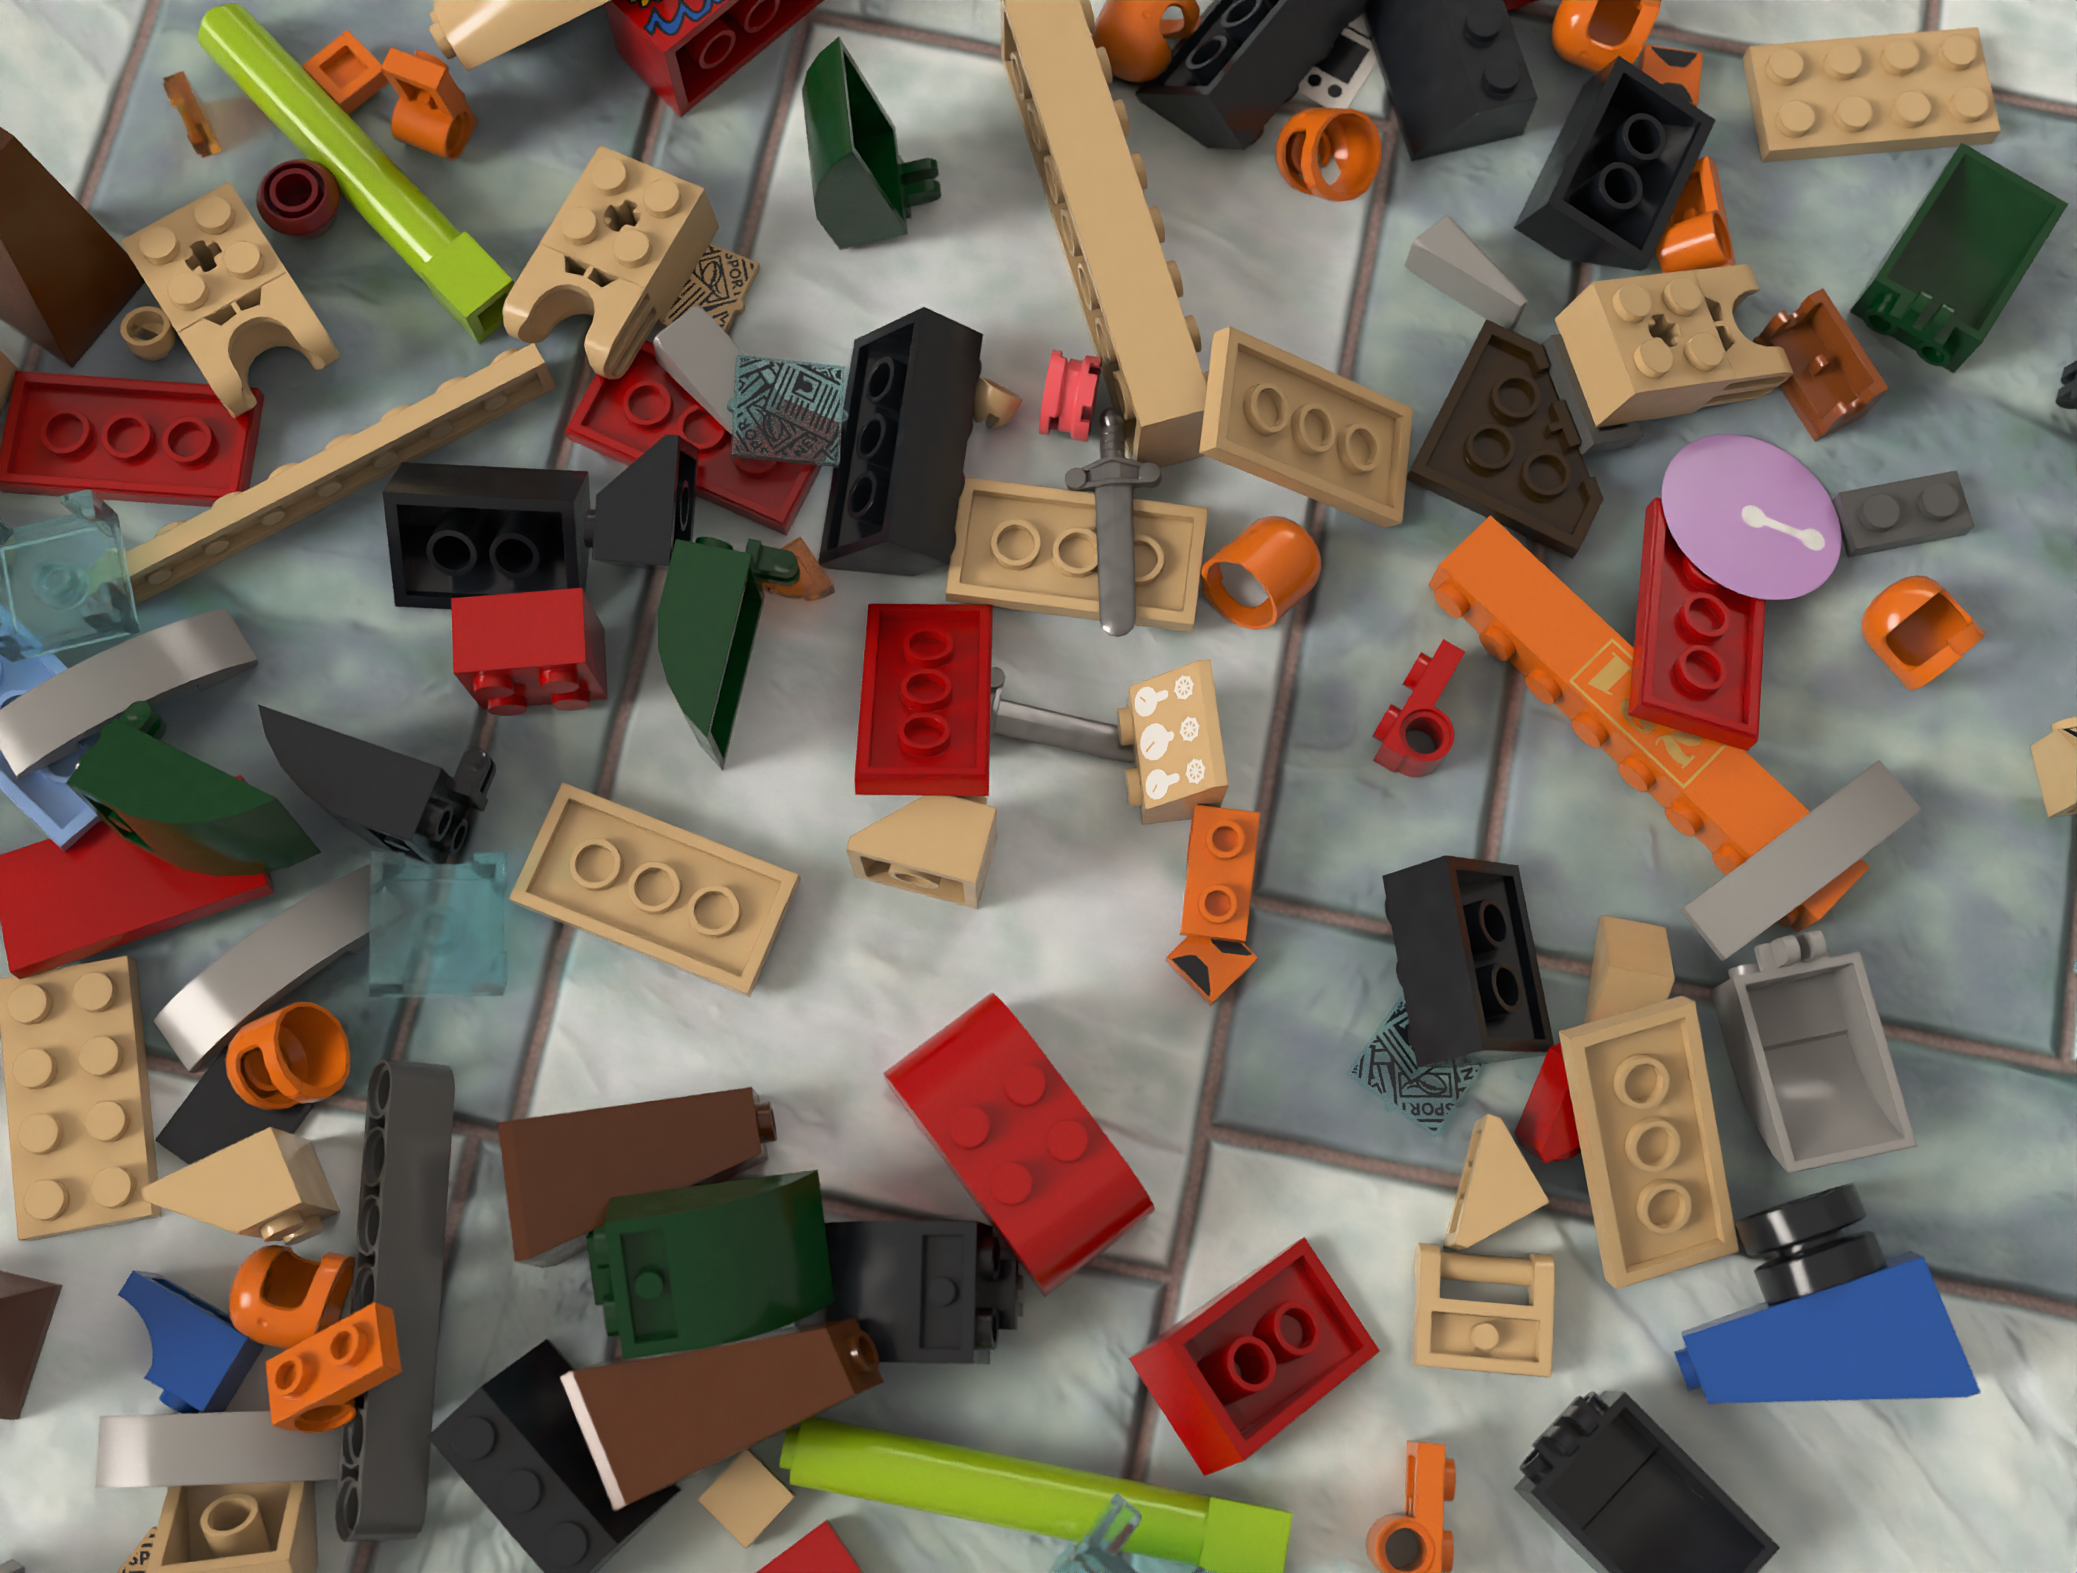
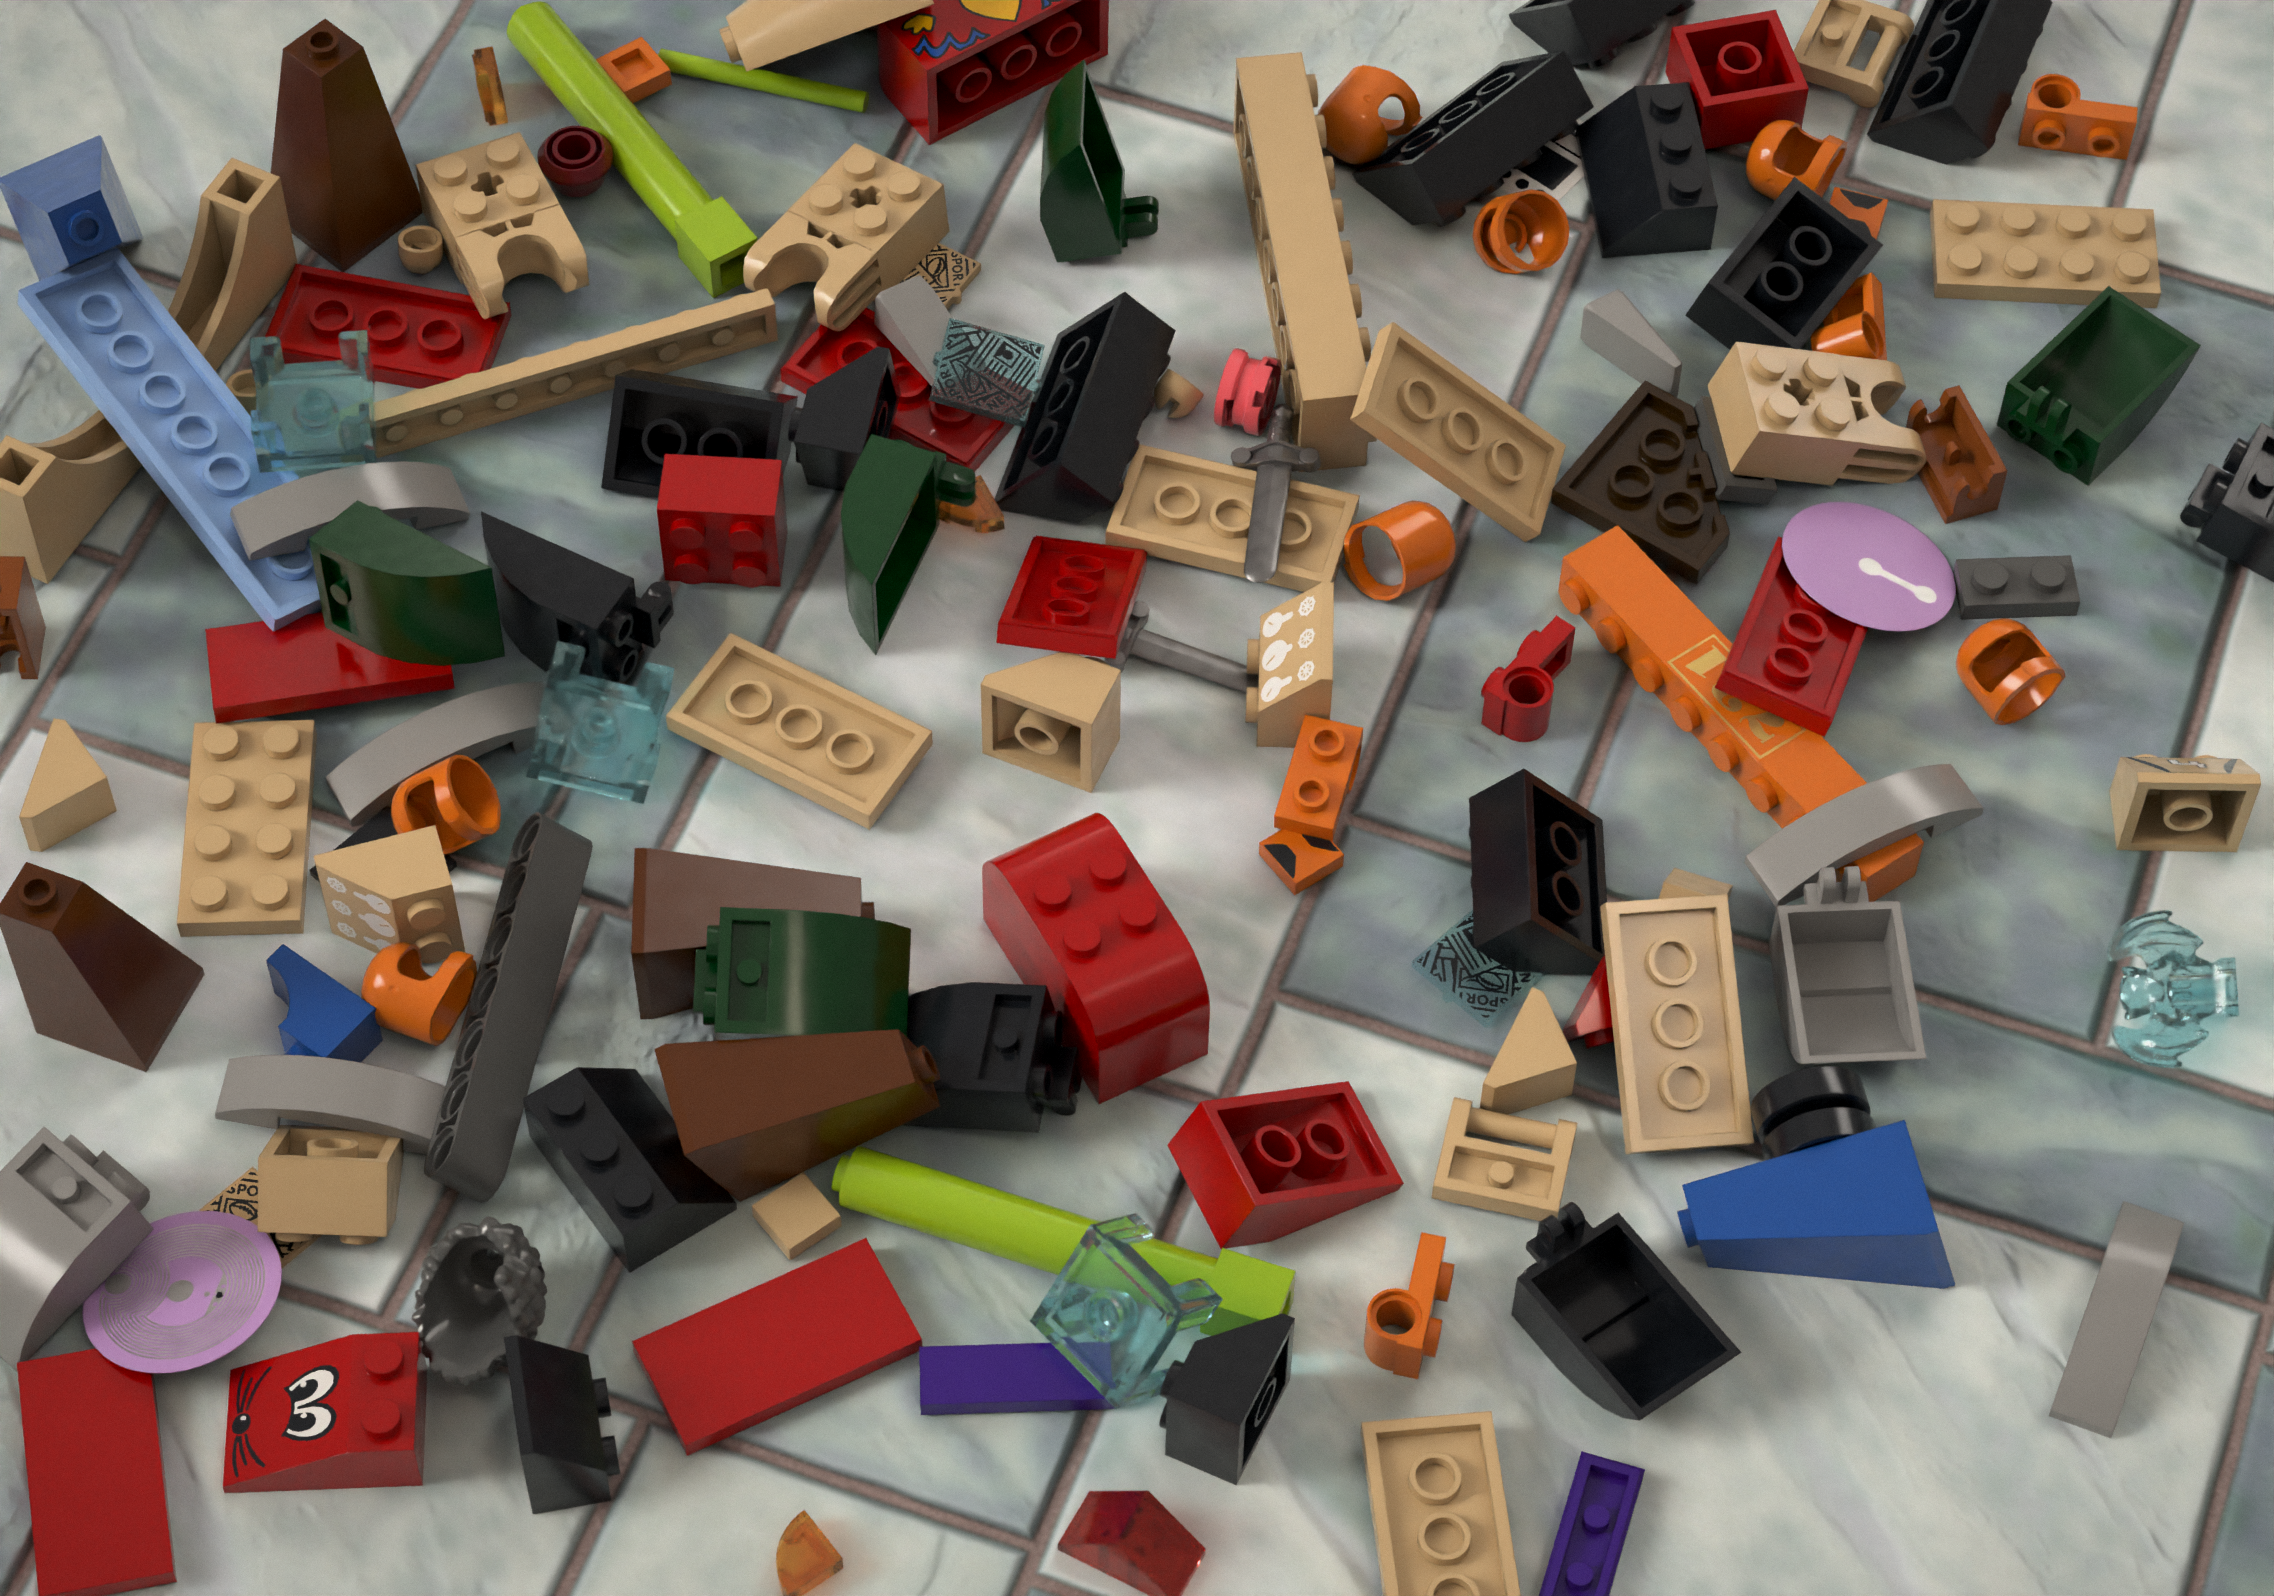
camera: 10 degrees right, 20 degrees down
orange plate [265,1302,402,1433] -> none
orange plate [380,47,478,161] -> none
none -> lime bar [658,48,869,113]

